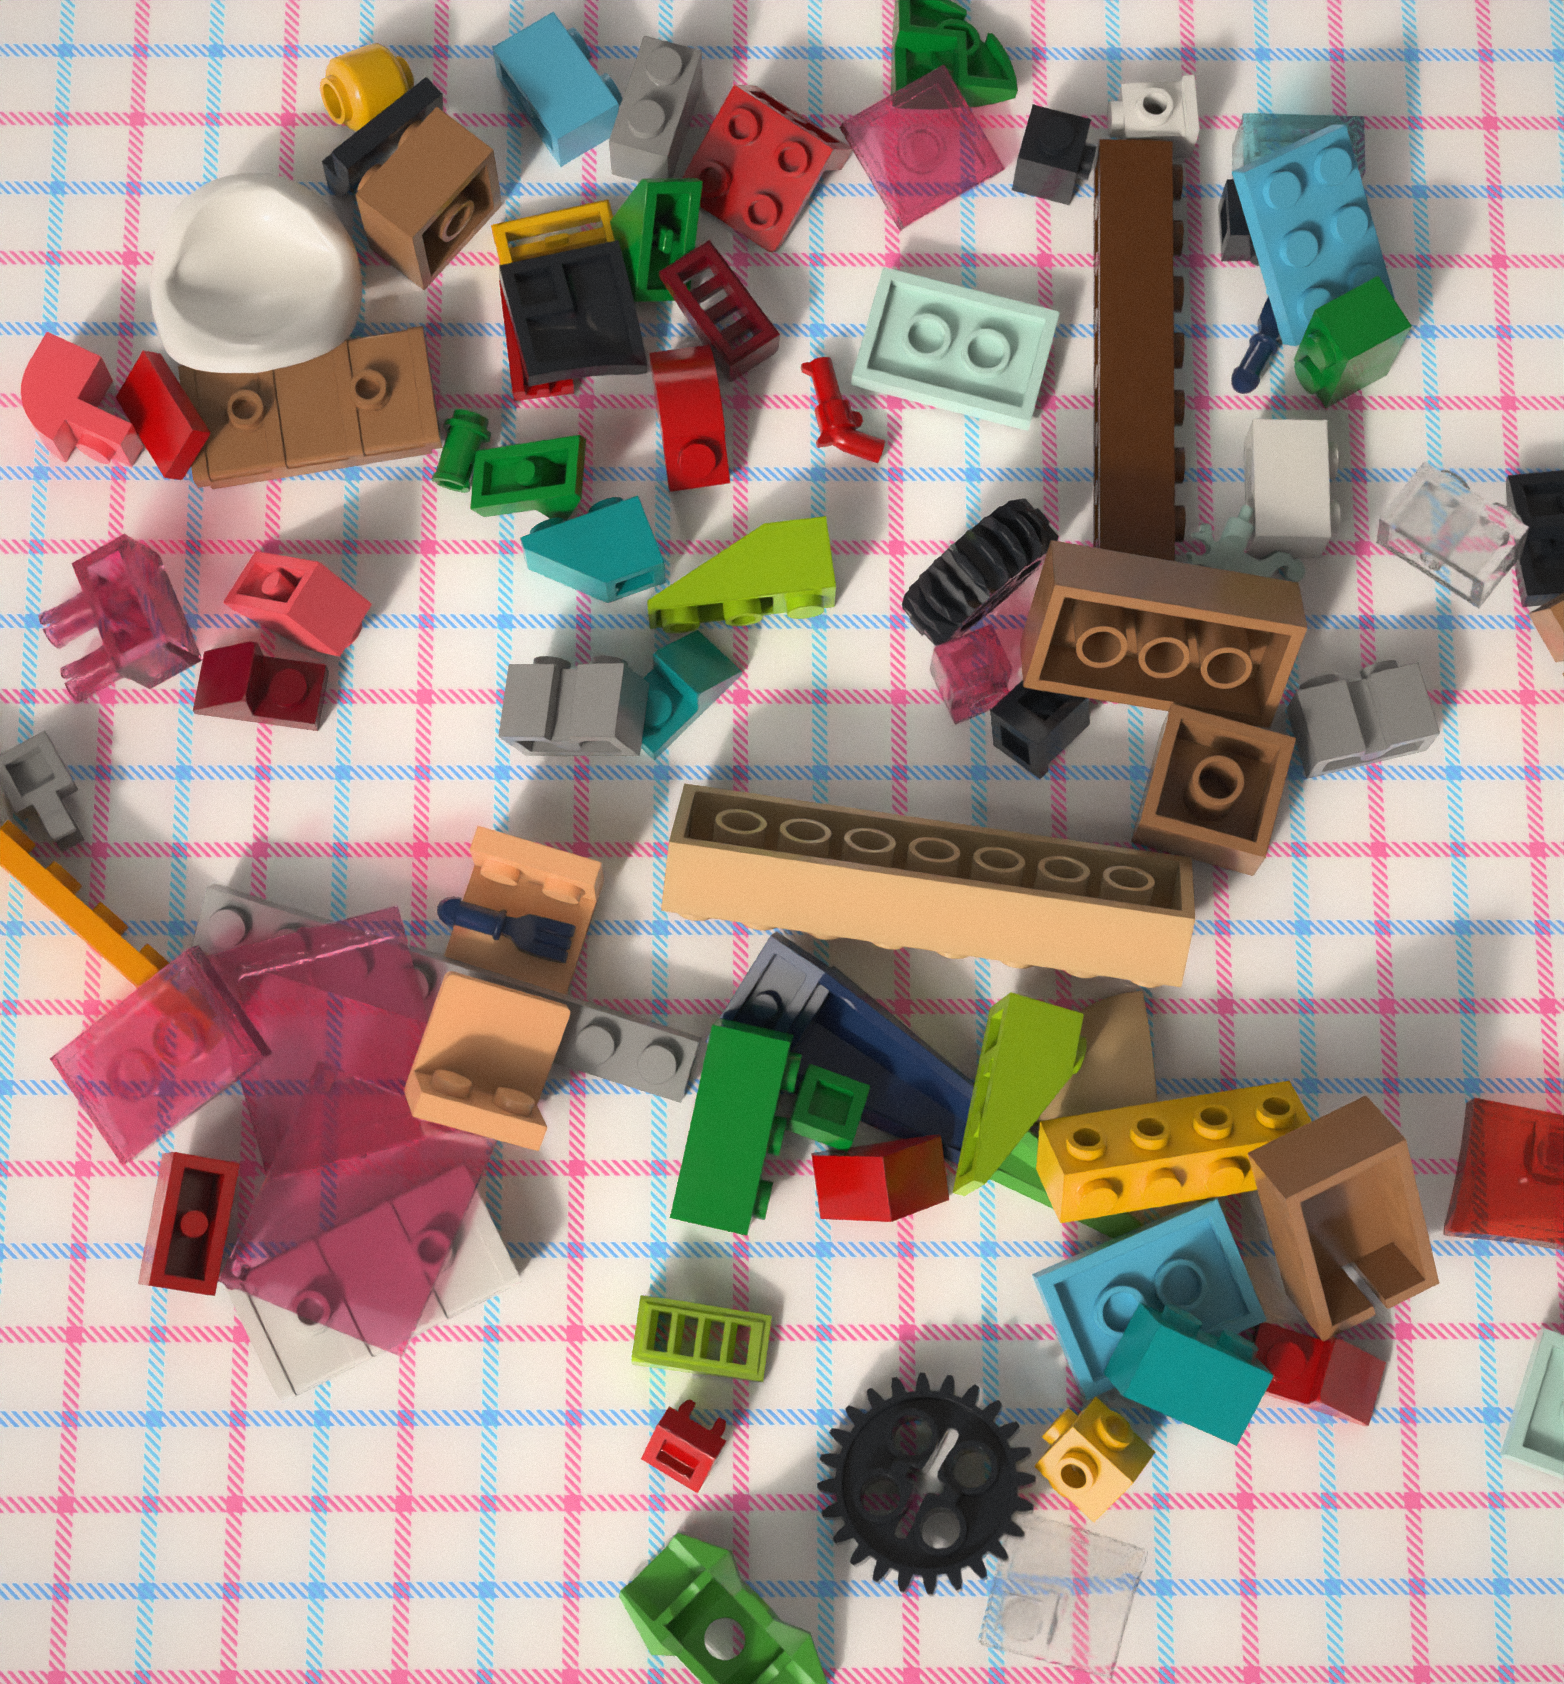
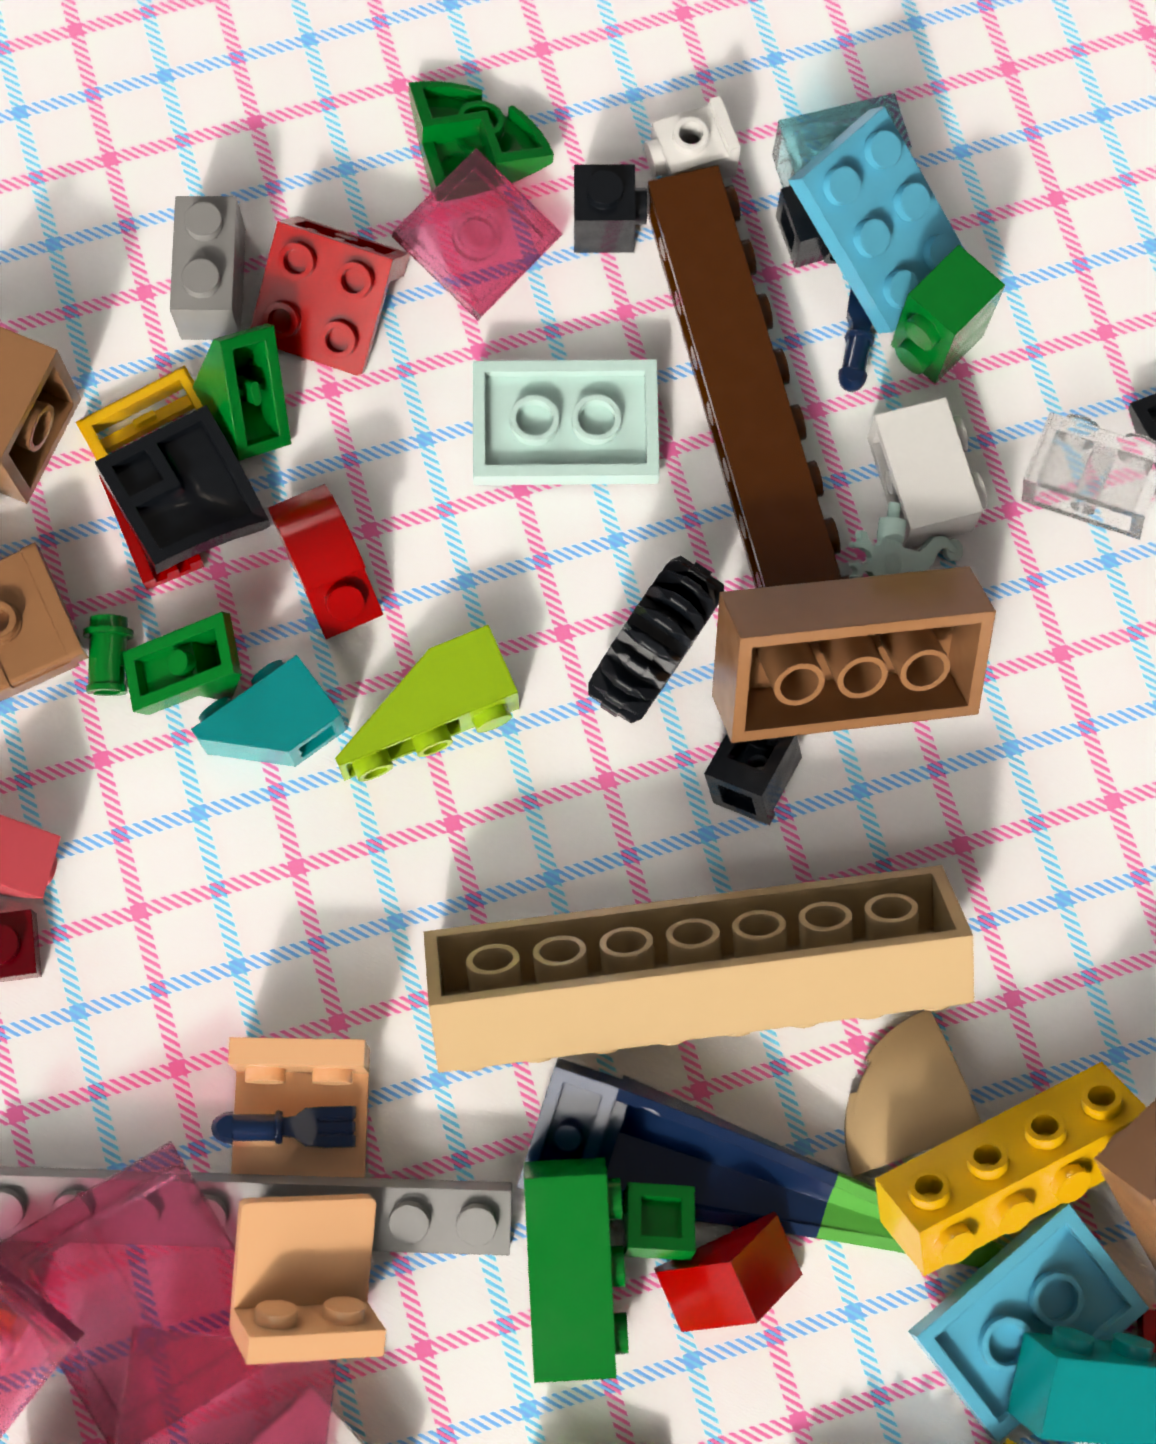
camera: 15 degrees left, 0 degrees up
medium azure brick [492,12,623,167] -> none
light grey brick [498,655,649,756] -> none
teal slope [641,630,742,761] -> none
dark red slope [659,240,780,382] -> none
red piece [800,357,886,464] -> none
clear pink brick [929,624,1013,725] -> none
lime slope [953,992,1087,1197] -> none
medium nougat brick [1131,704,1296,876] -> none
light grey brick [1286,660,1440,779] -> none

